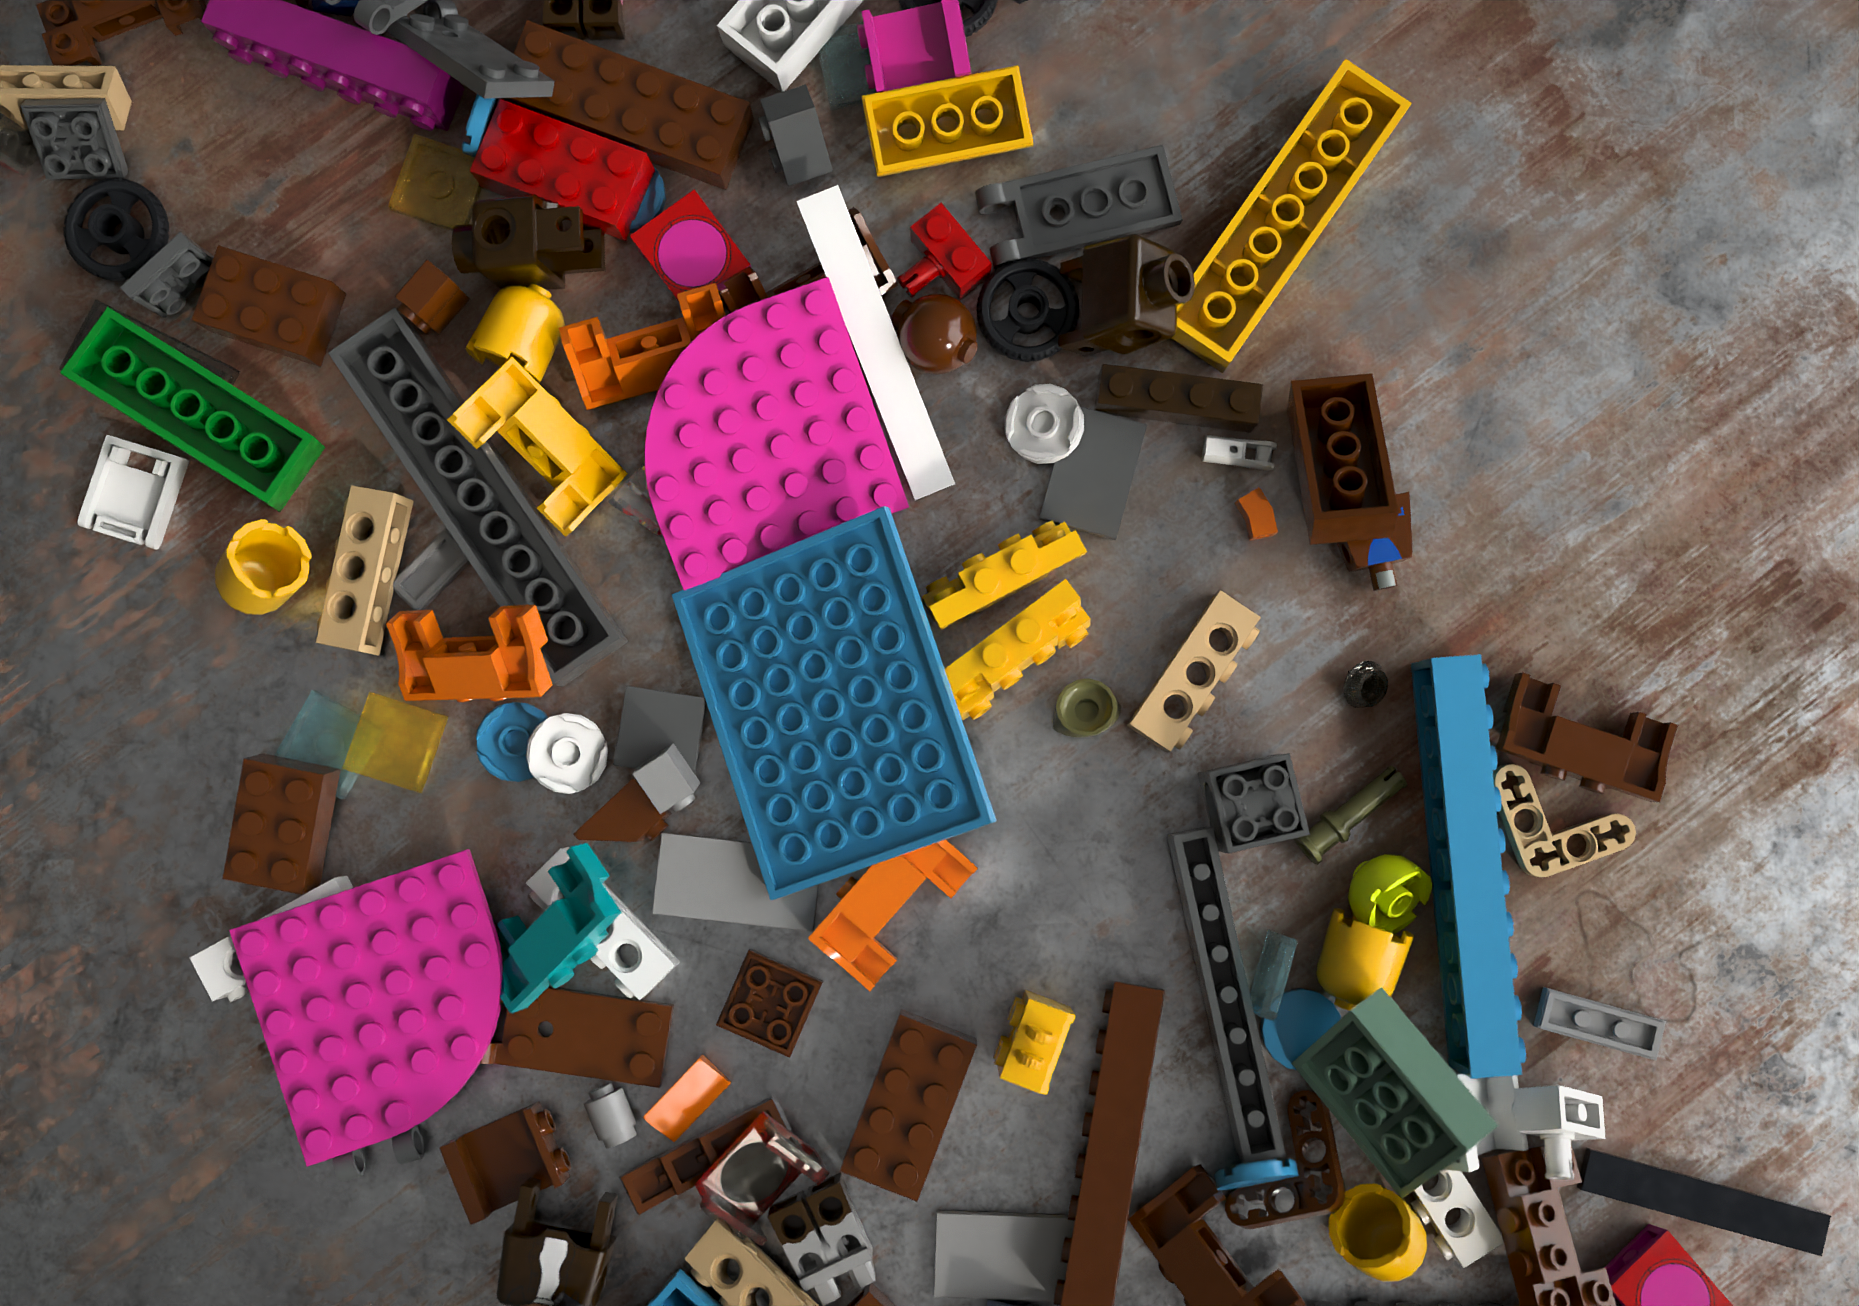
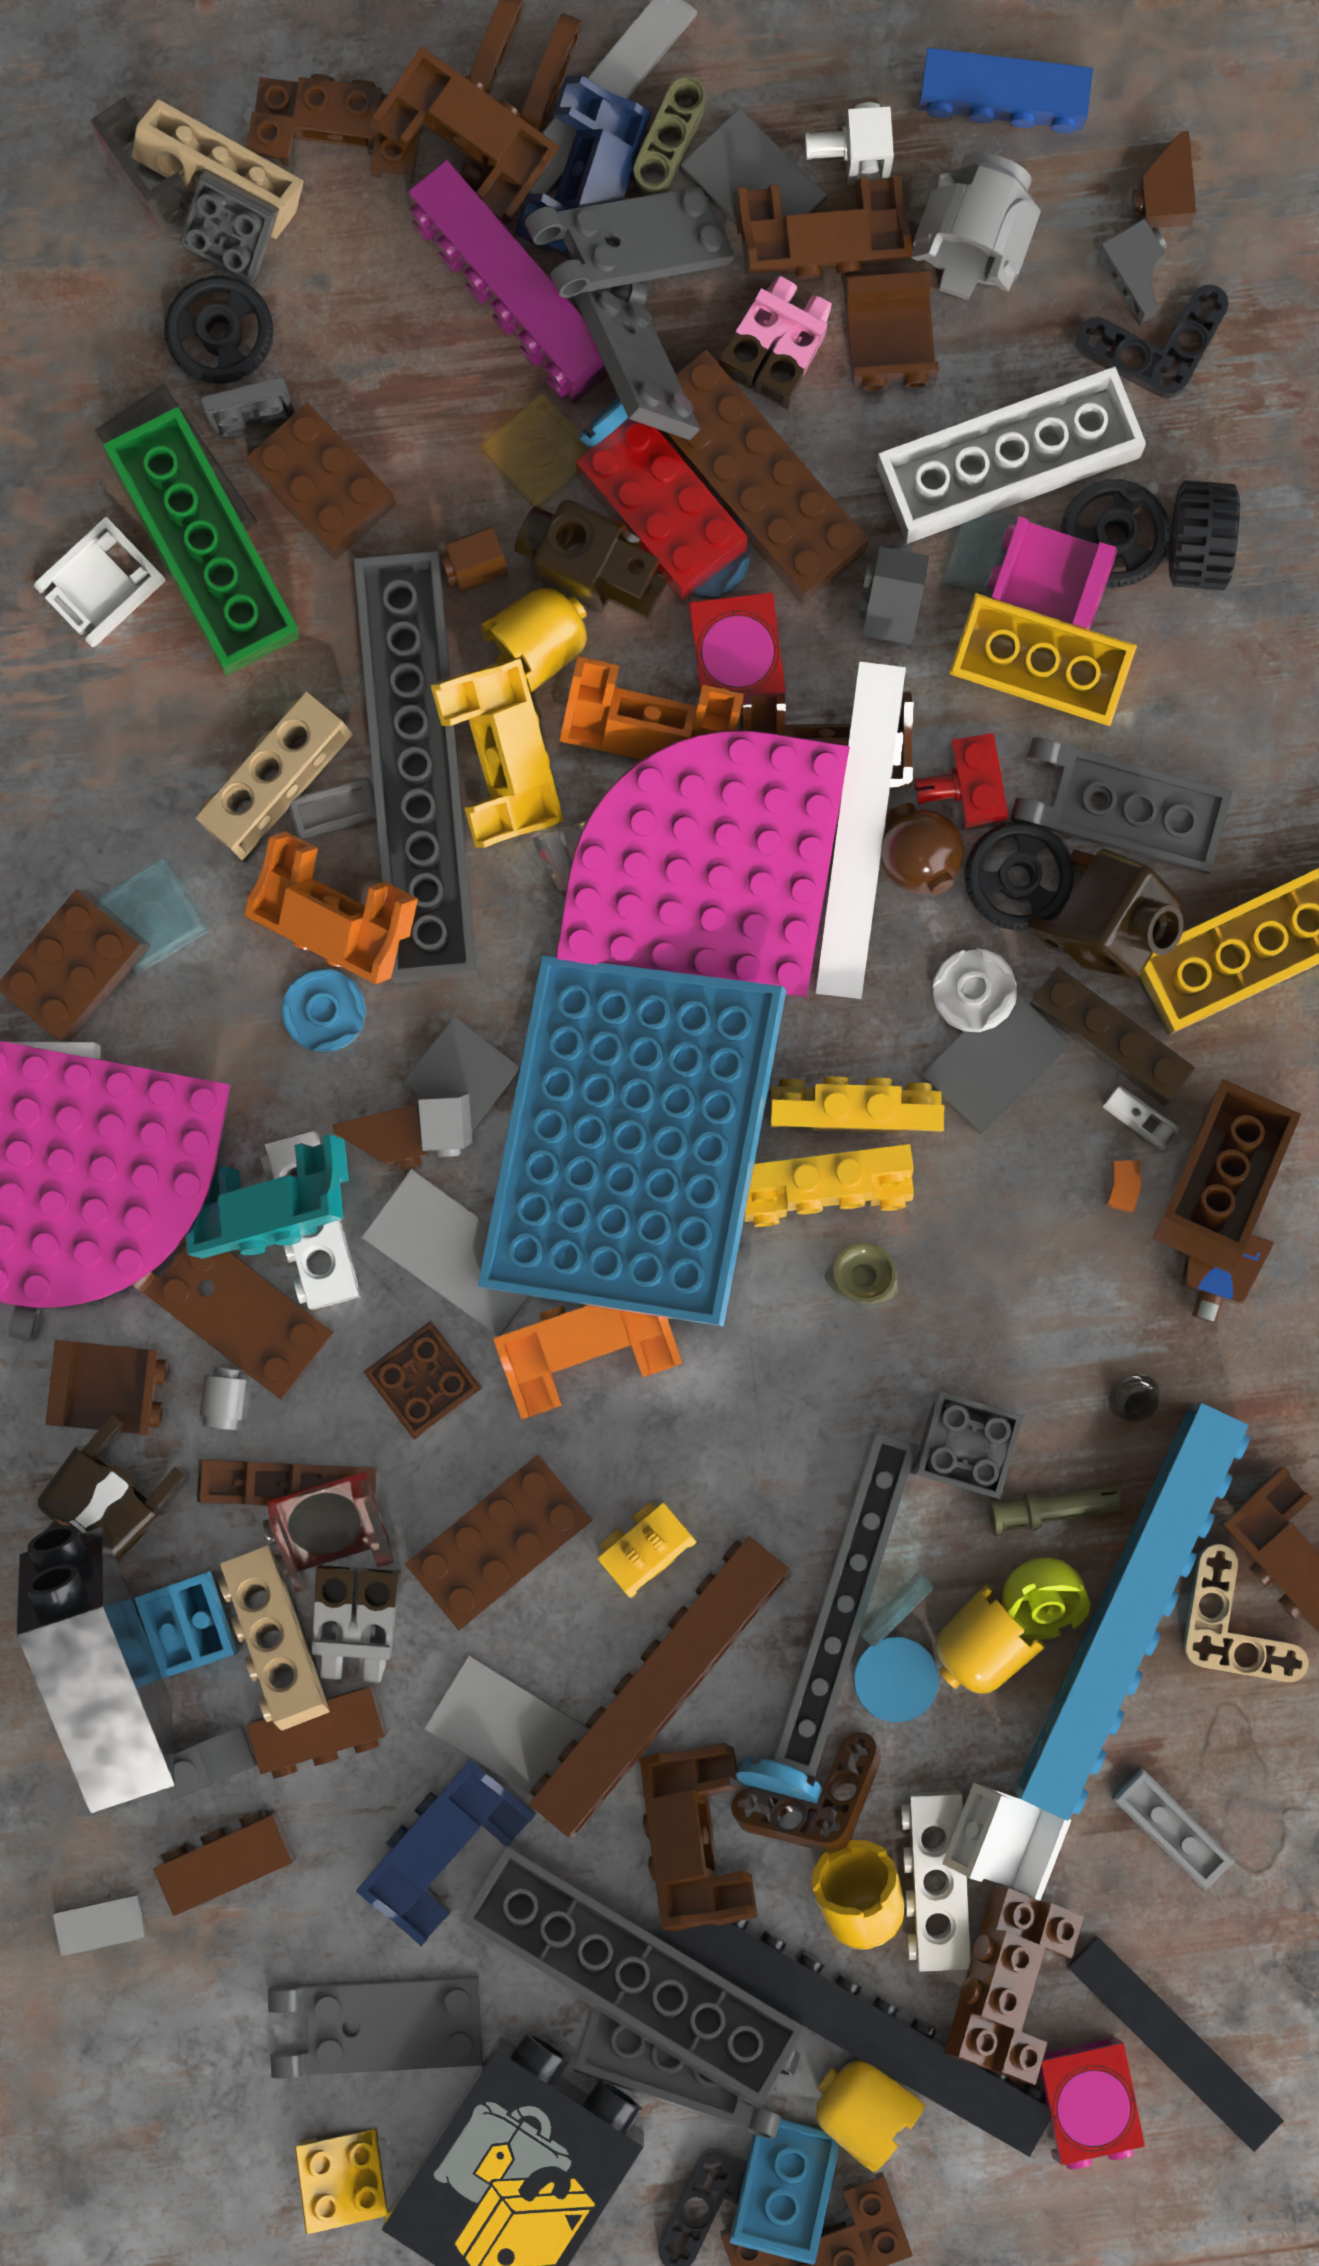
camera: 25 degrees right, 0 degrees up
yellow cylinder [215,519,311,615] -> none
clear yellow tile [342,691,448,793] -> none
white tile [525,713,608,794] -> none
slope [642,1054,732,1142] -> none
tan brick [1126,590,1261,752] -> none
sand green slope [1292,987,1499,1199] -> none
white brick [1512,1085,1605,1180] -> none

